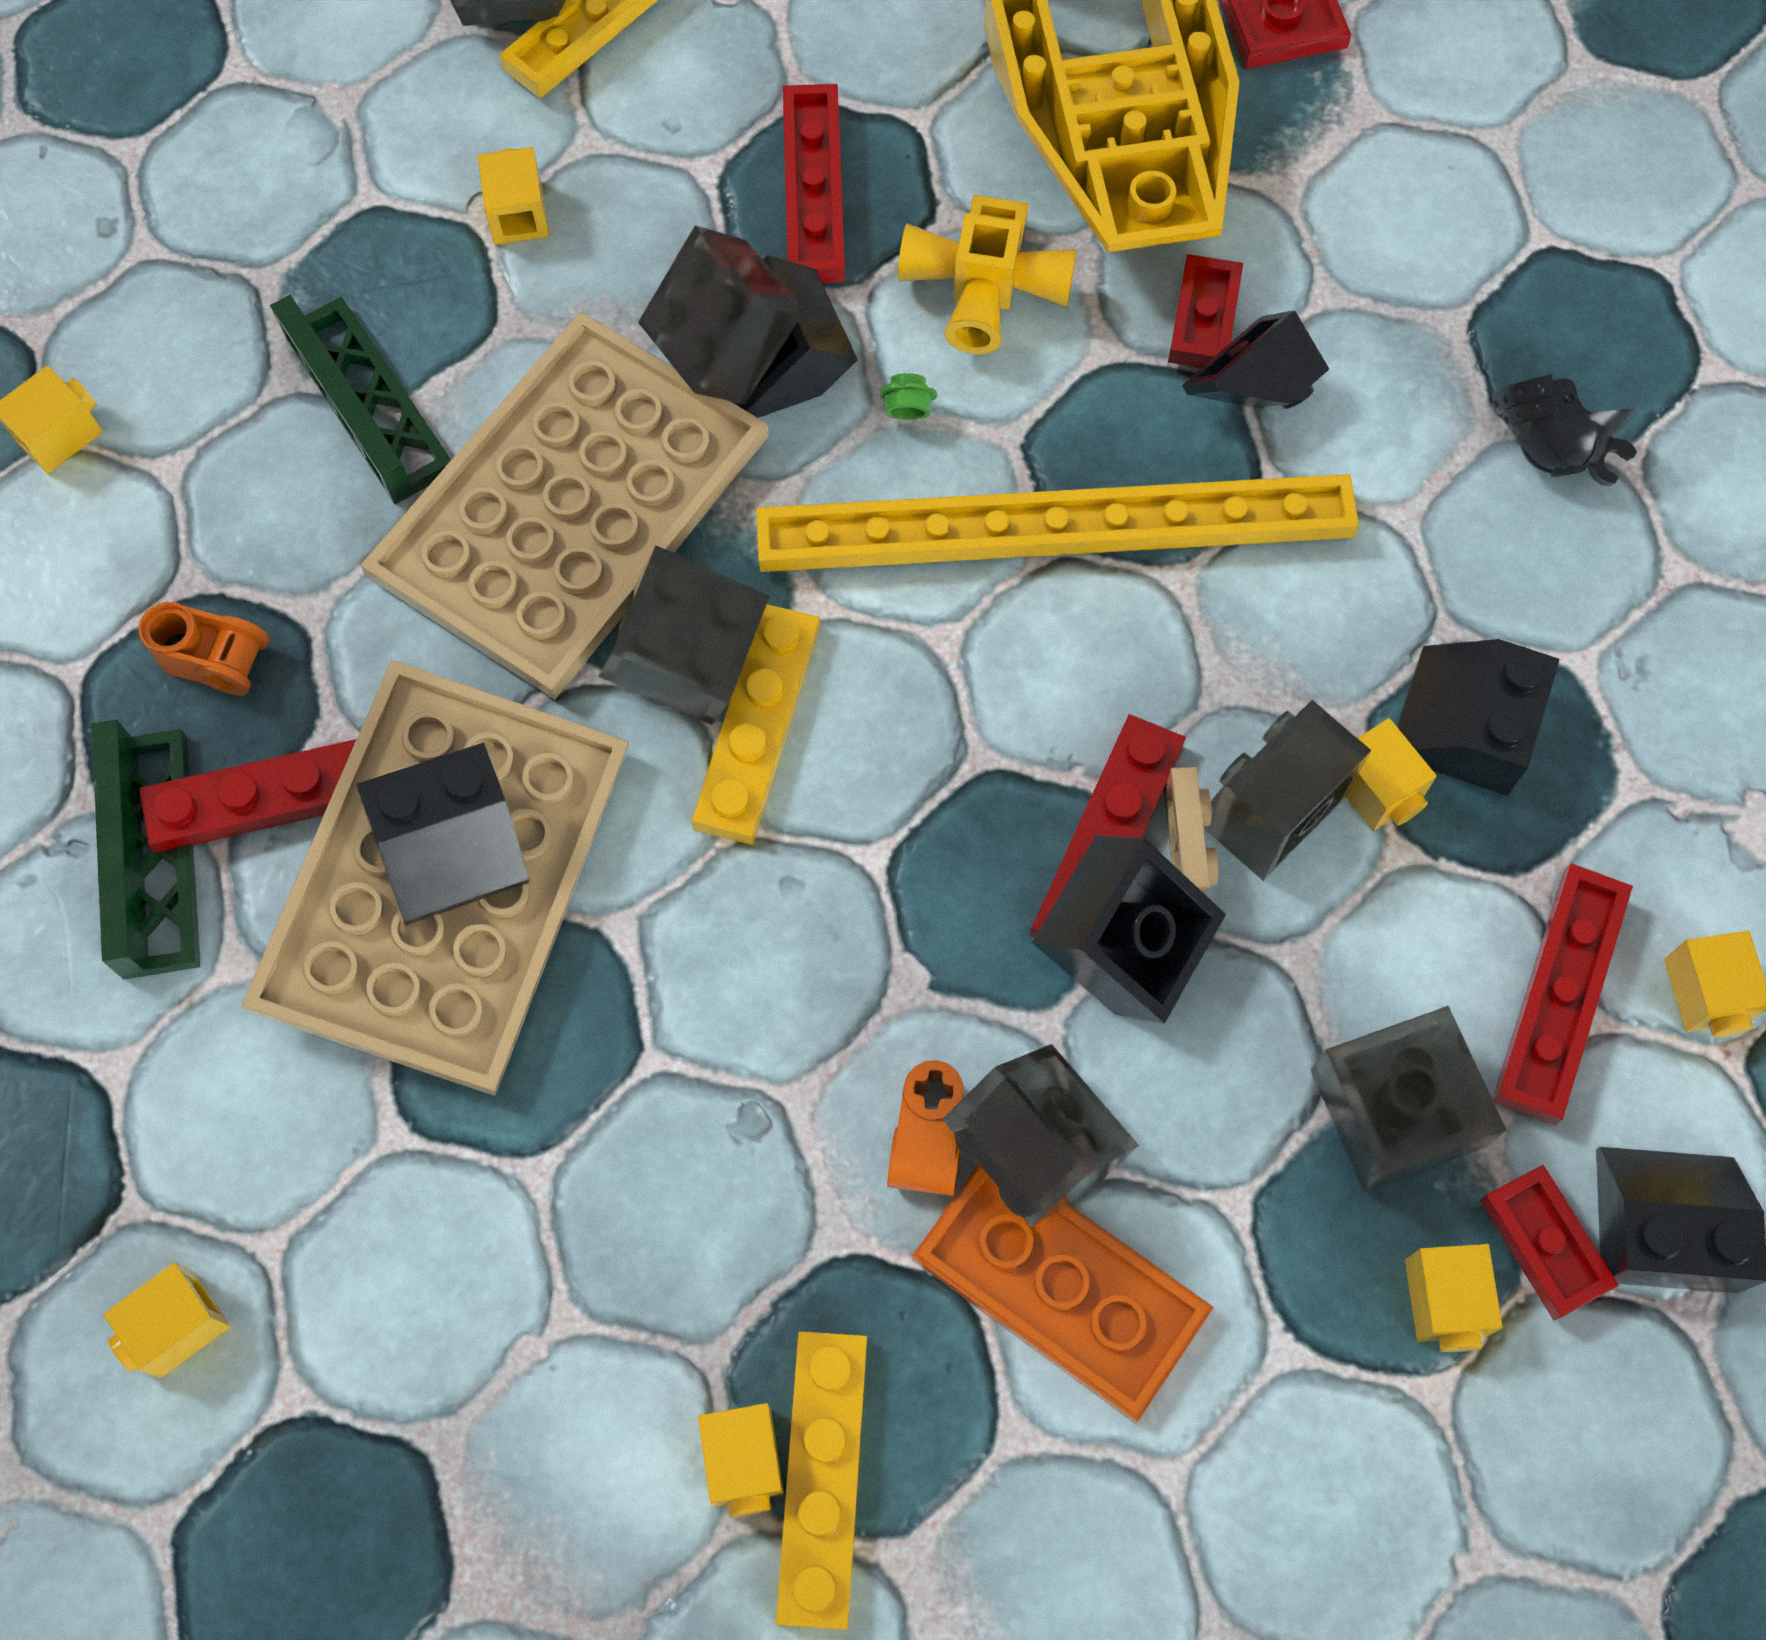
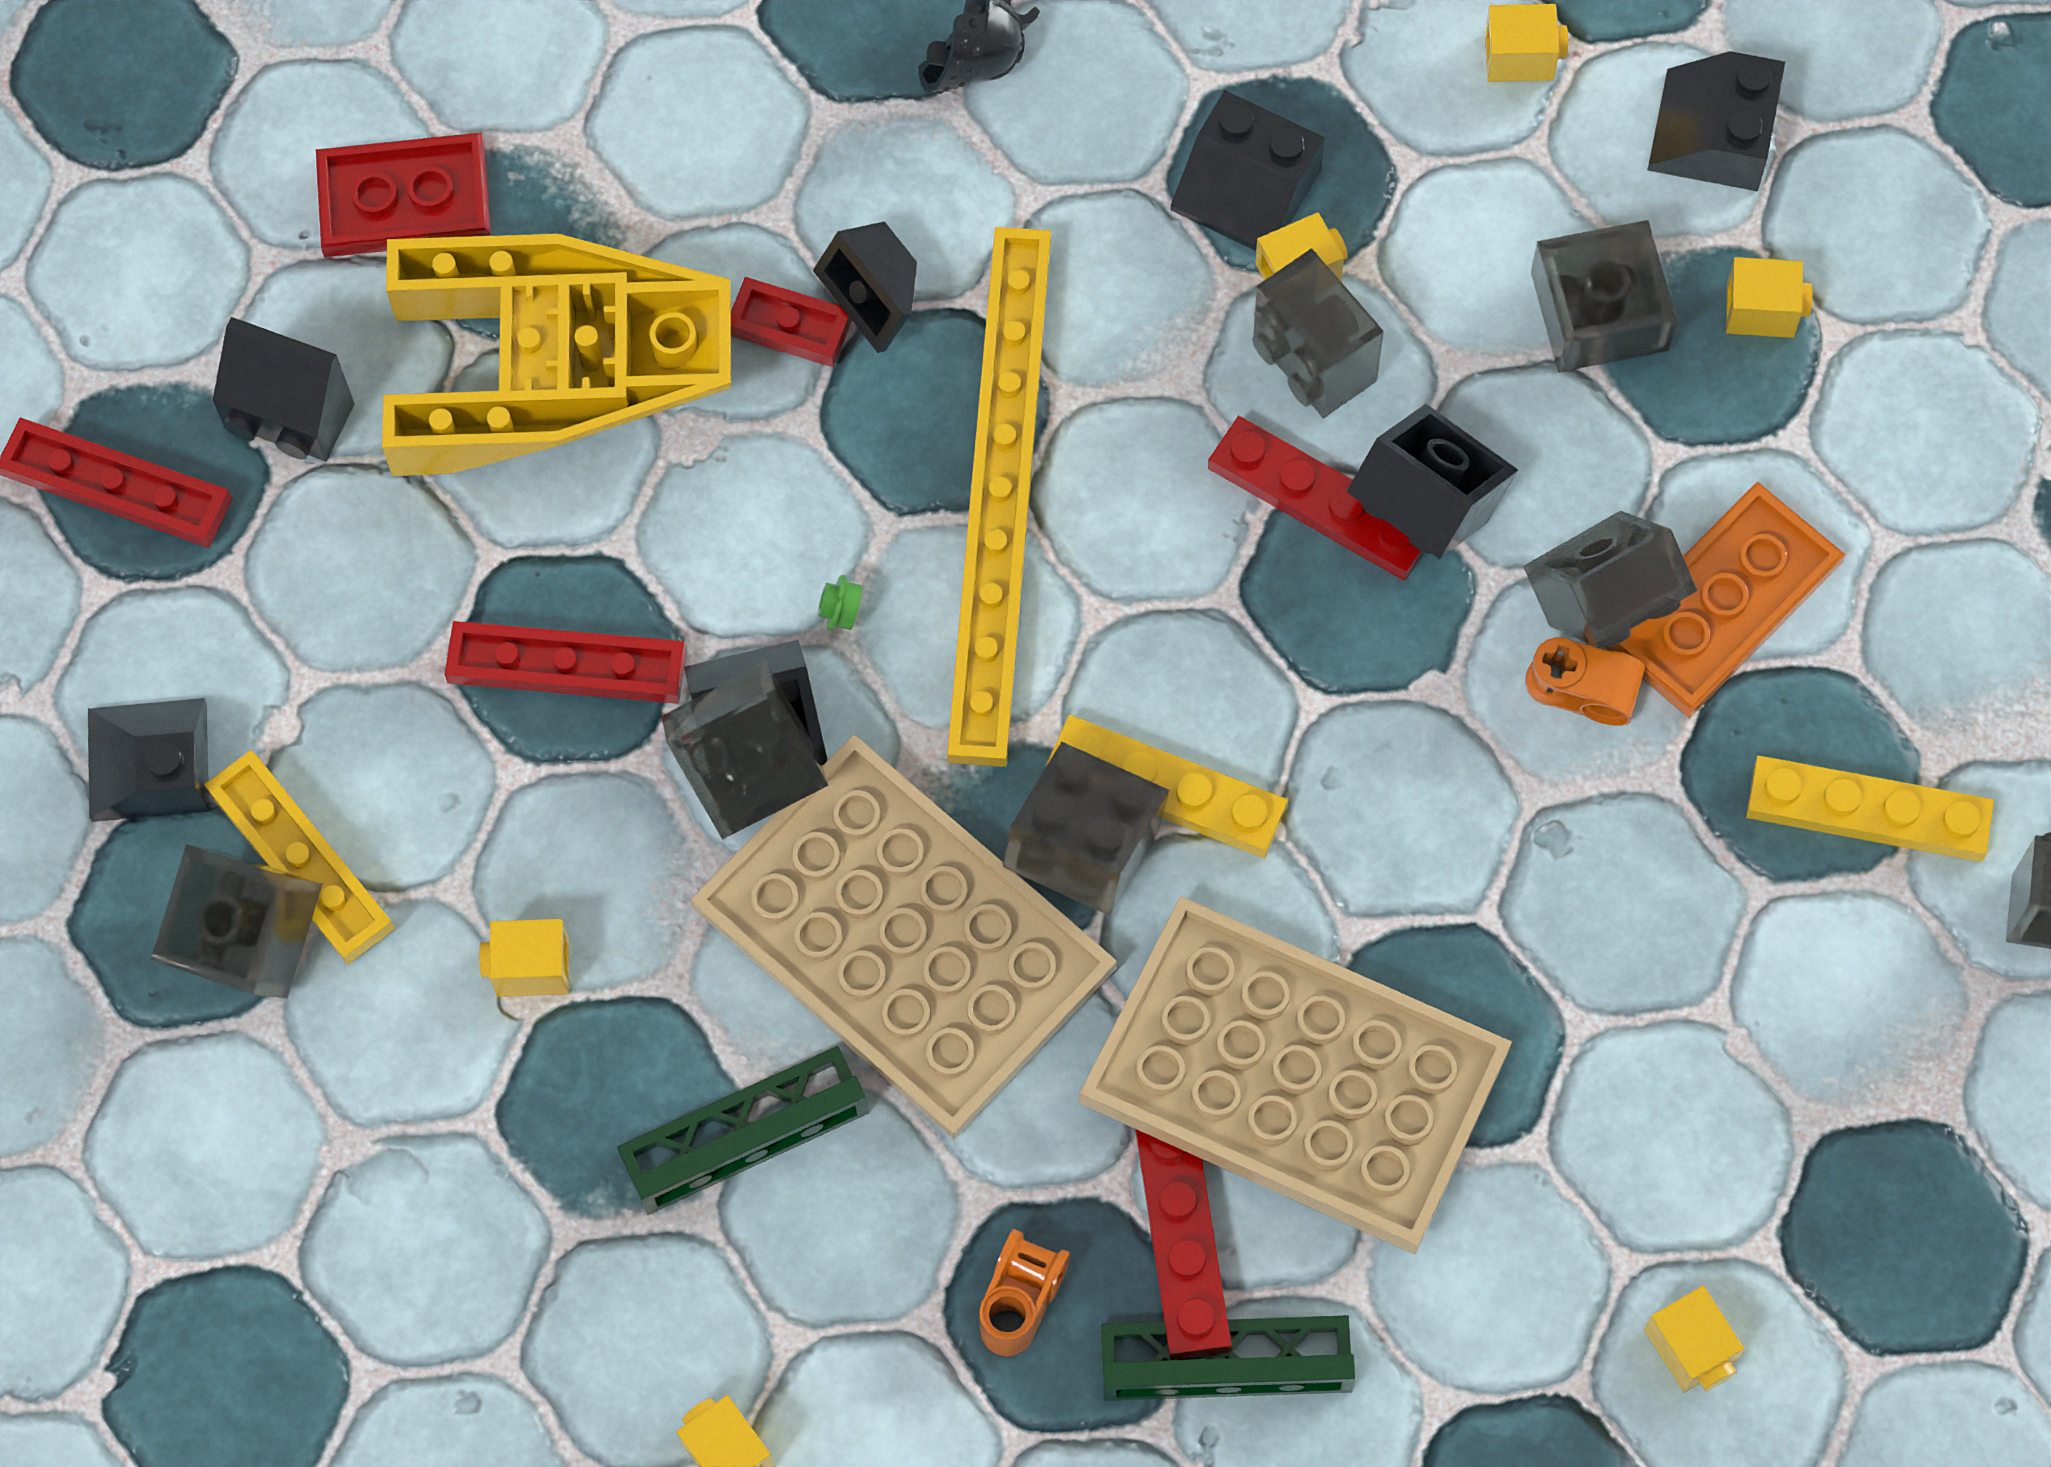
camera: 80 degrees left, 0 degrees up
black slope [356,742,530,925] -> none
yellow brick [698,1403,785,1518] -> none
yellow brick [898,195,1077,354] -> none
tan plate [1164,767,1218,896] -> none
red plate [1480,1164,1619,1321] -> none
red plate [1492,863,1633,1126] -> none

